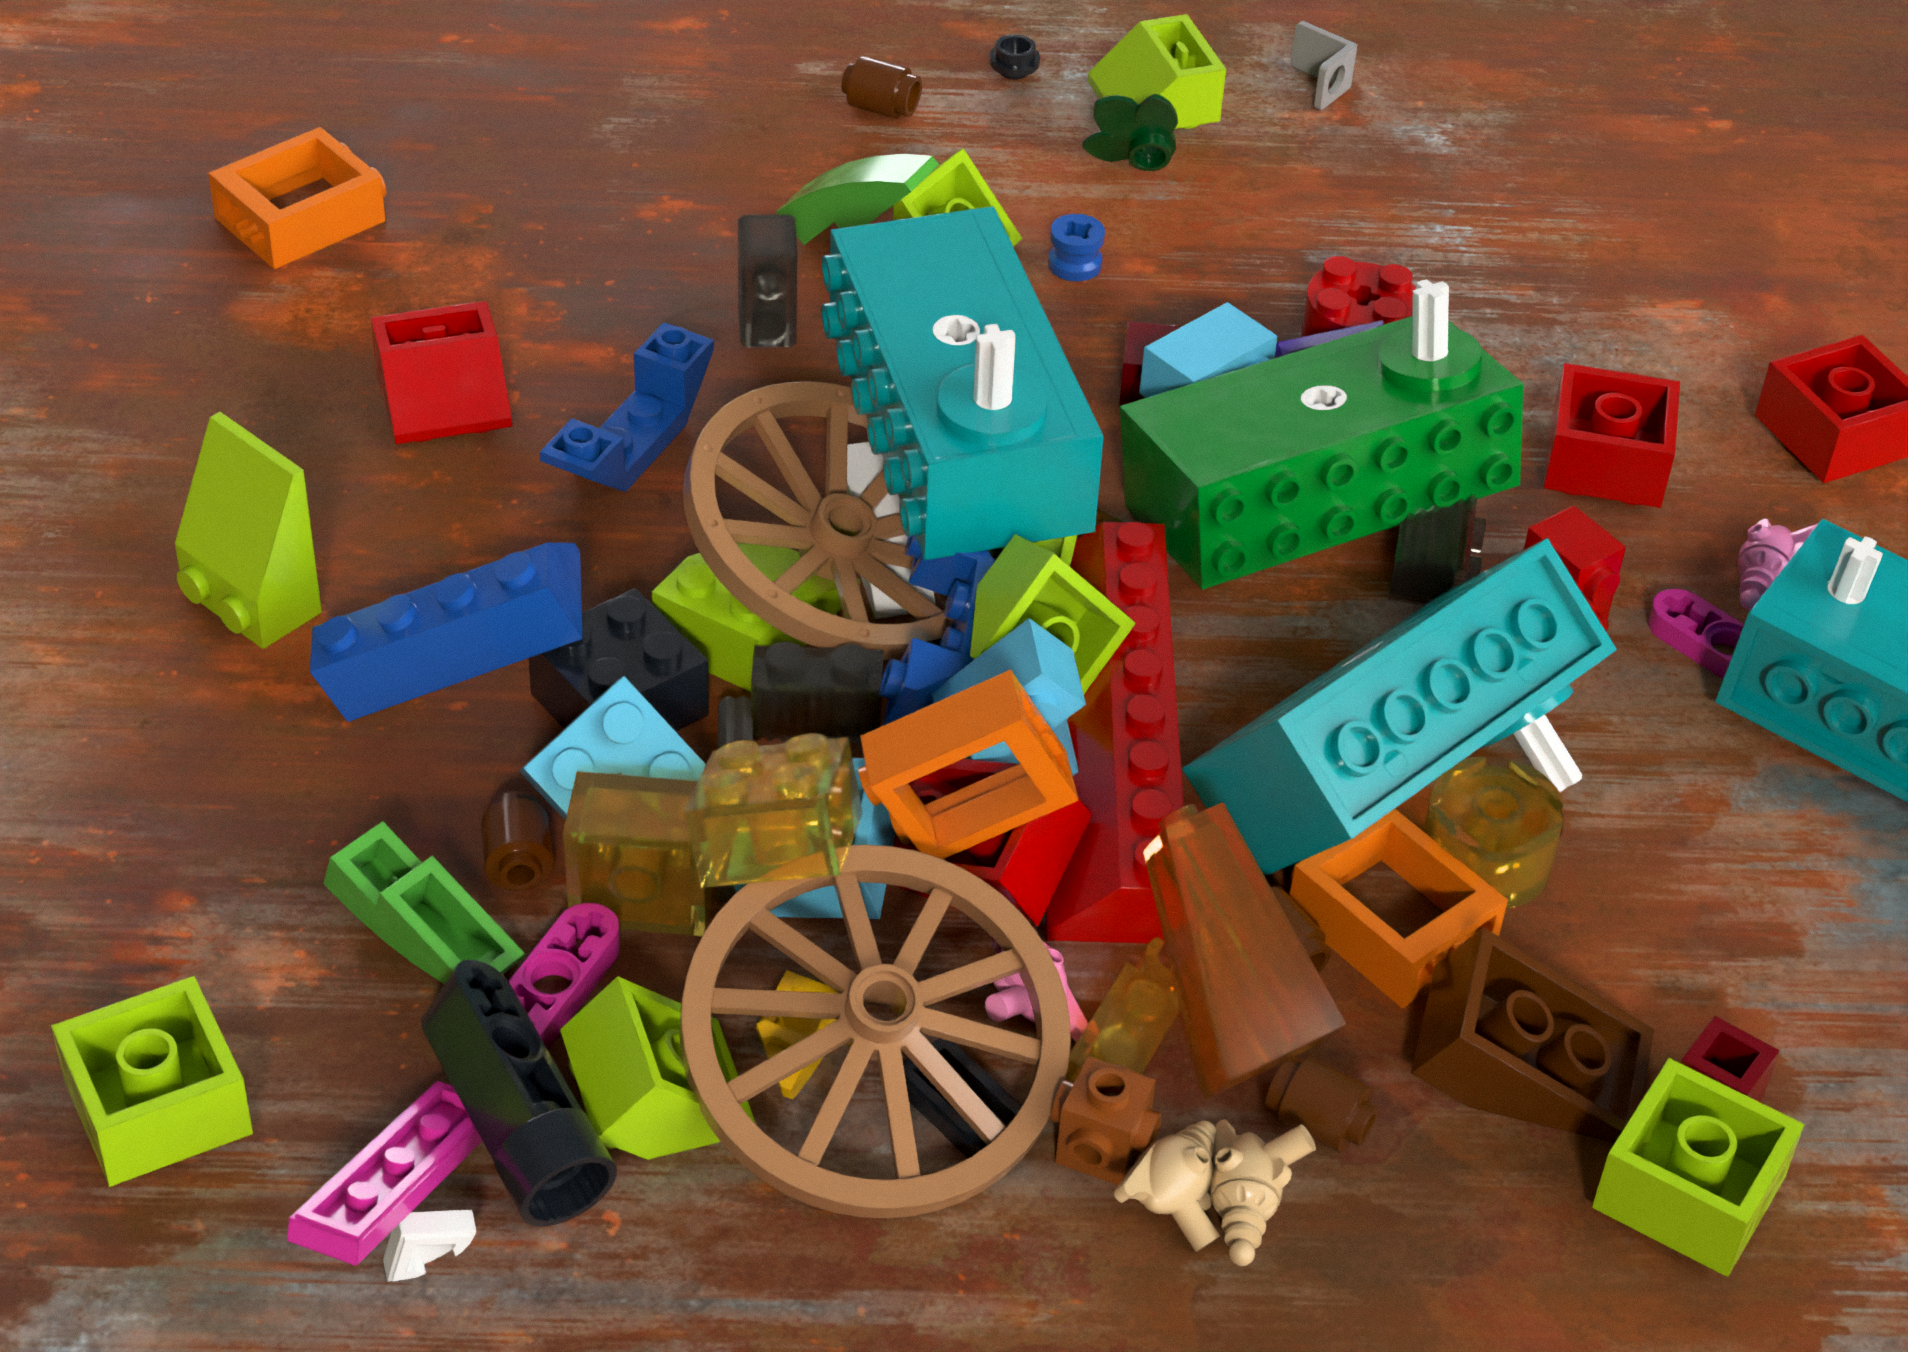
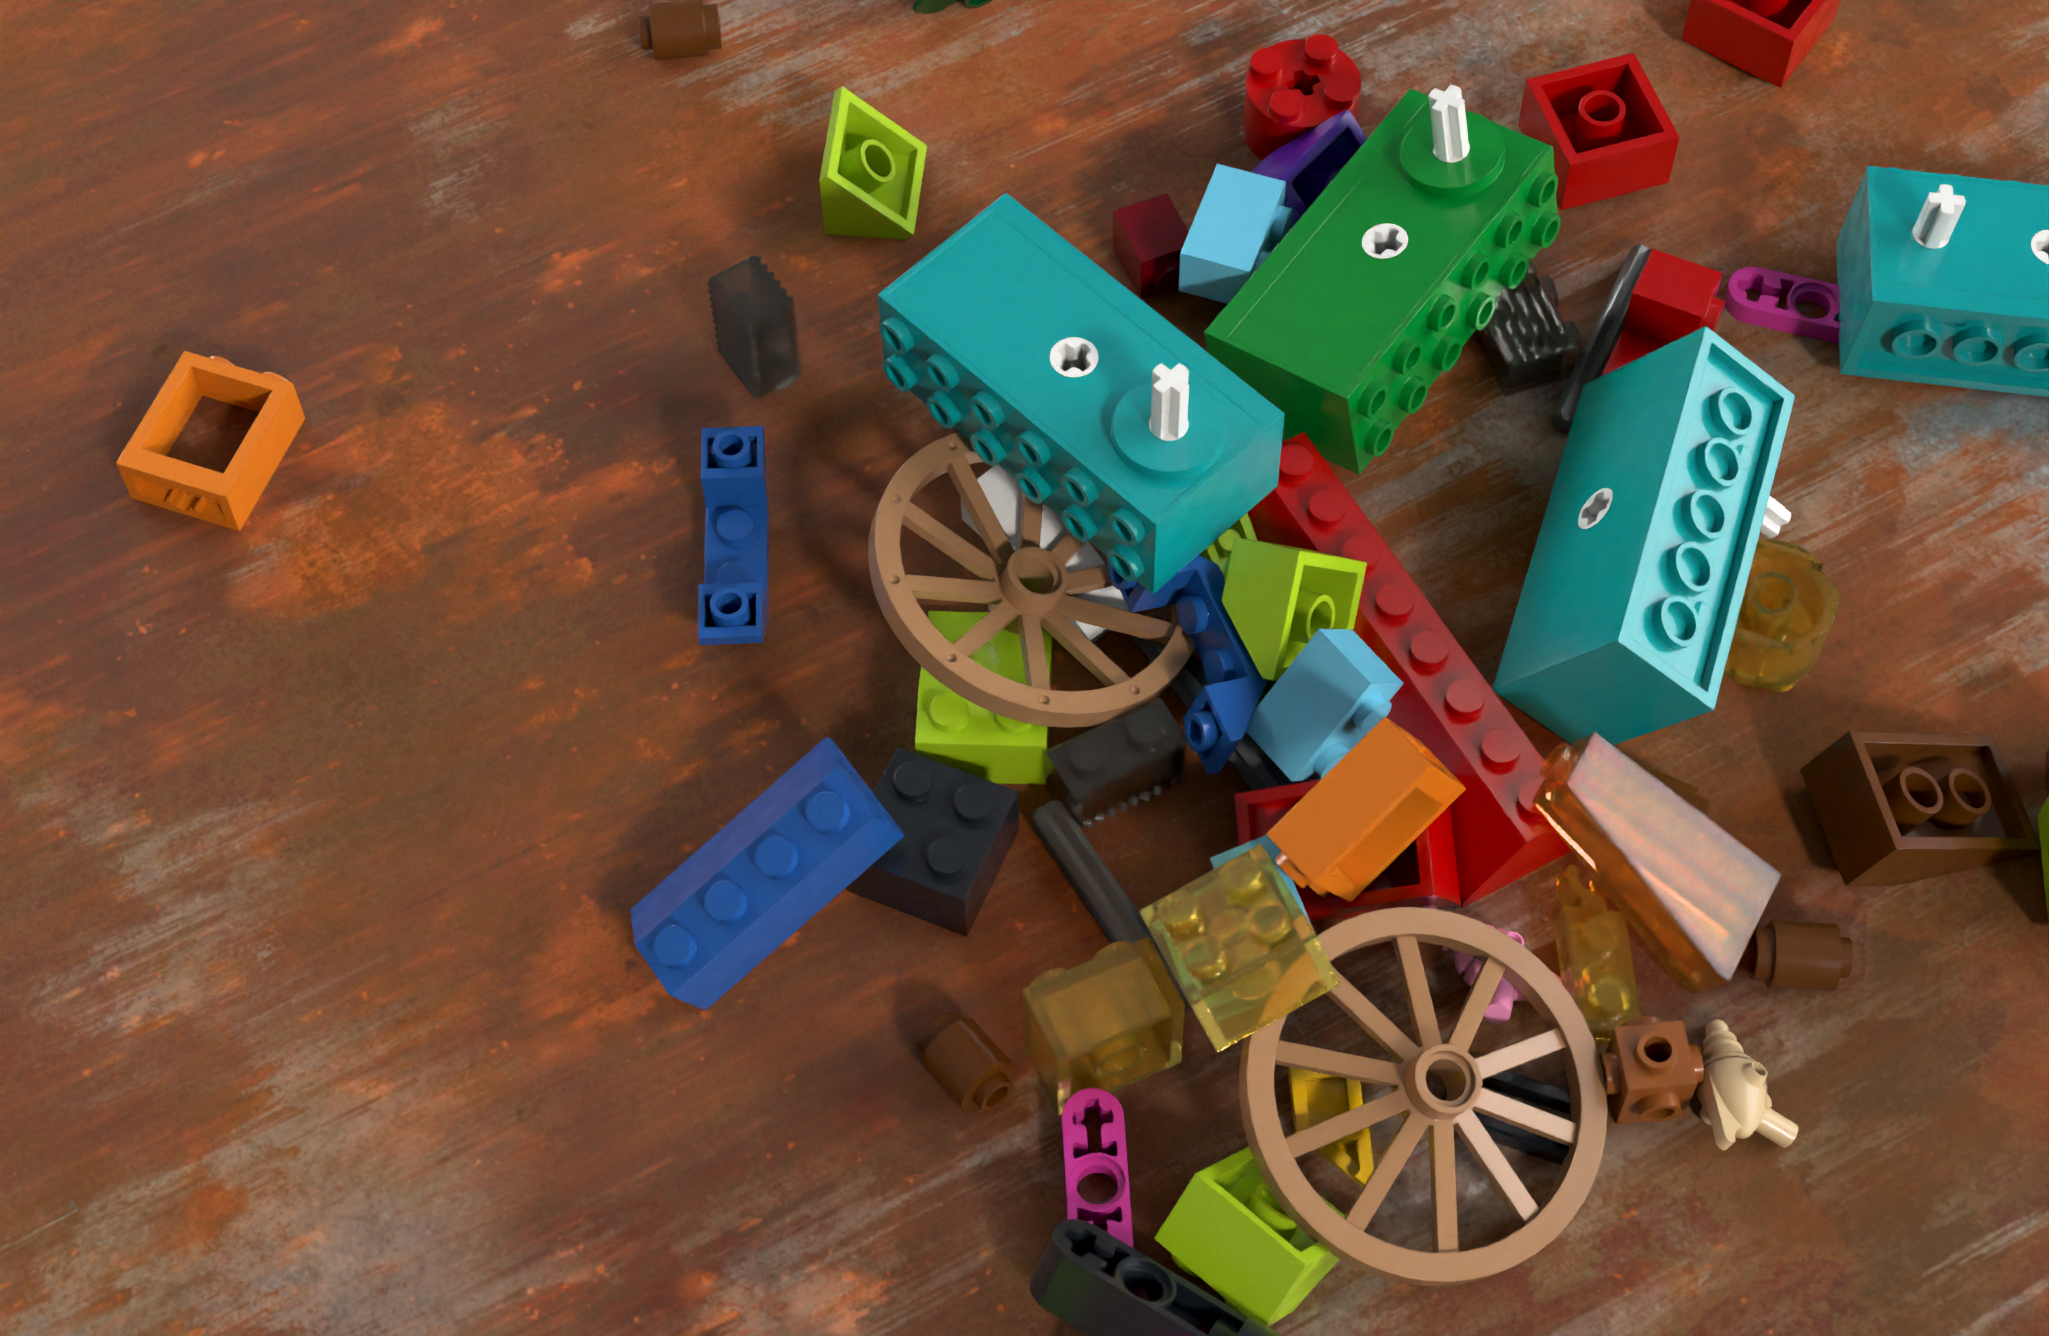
camera: 25 degrees left, 15 degrees up
lime slope [175,412,322,649] -> none
bright green slope [323,821,525,984] -> none
red slope [370,301,513,445] -> none
medium azure brick [519,676,716,823] -> none
bright green slope [776,154,939,245] -> none
blue wheel [1048,214,1105,281] -> none
tan piece [1210,1119,1316,1266] -> none
orange window [1289,809,1508,1009] -> none
bright pink piece [1737,519,1818,610] -> none

